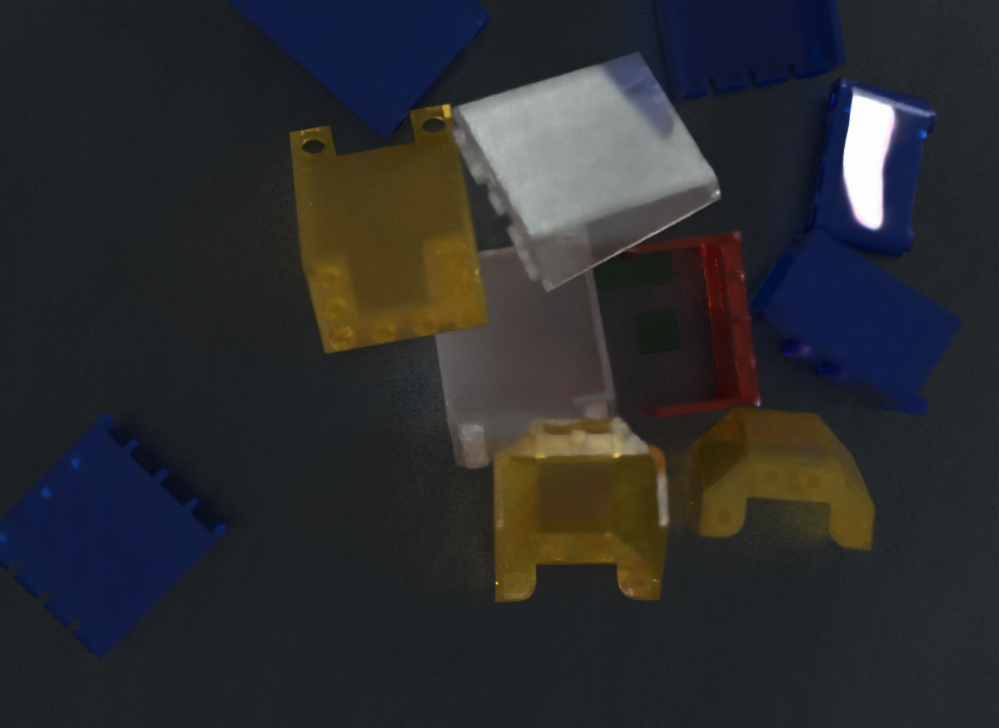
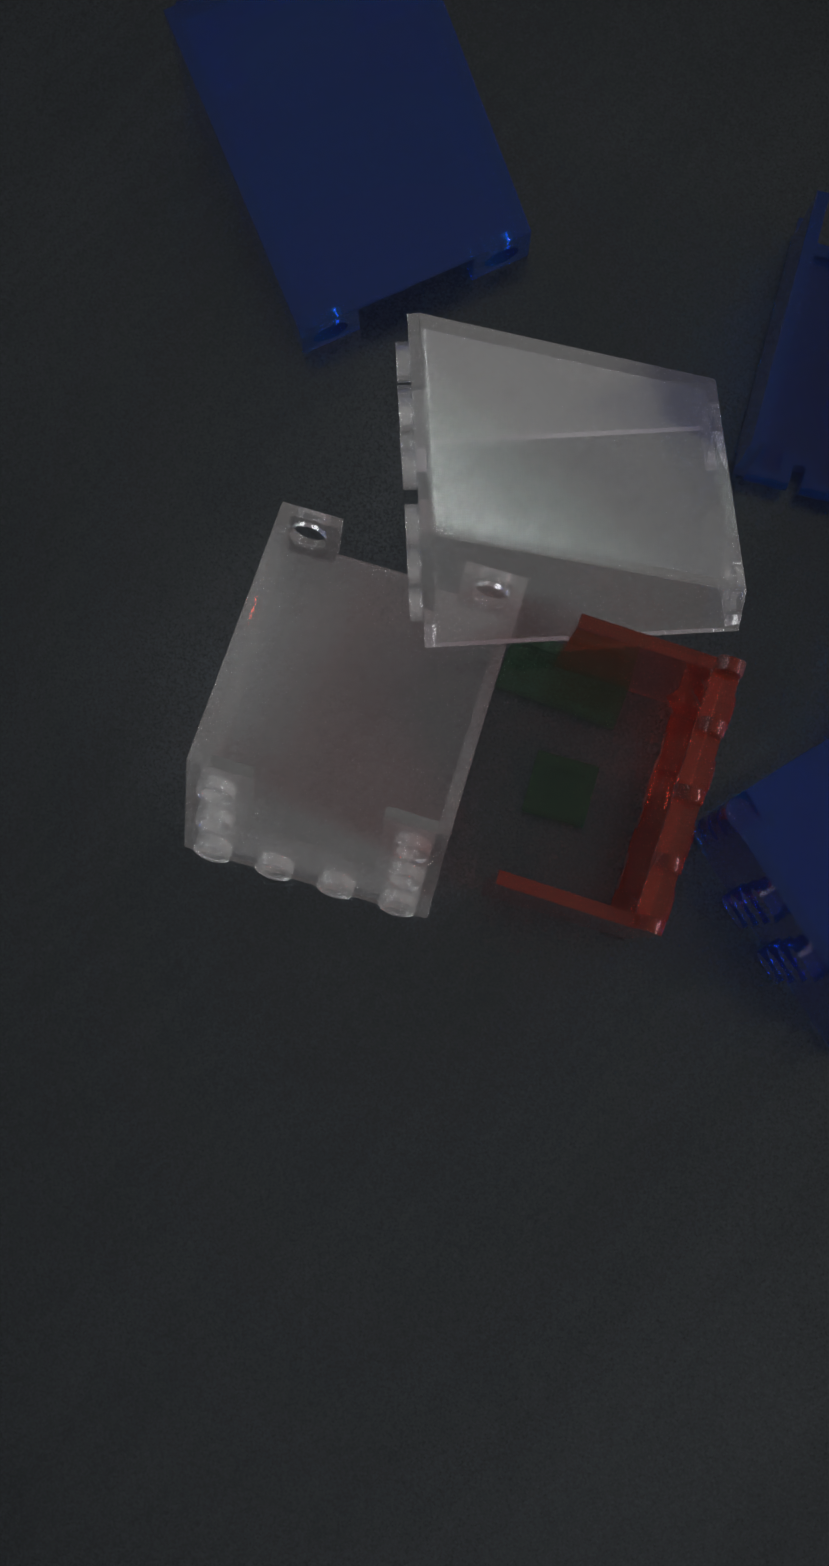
camera: 30 degrees right, 5 degrees down
clear yellow windscreen [289,104,490,354] -> none
clear yellow windscreen [494,418,669,602] -> none
clear yellow windscreen [686,407,875,550] -> none

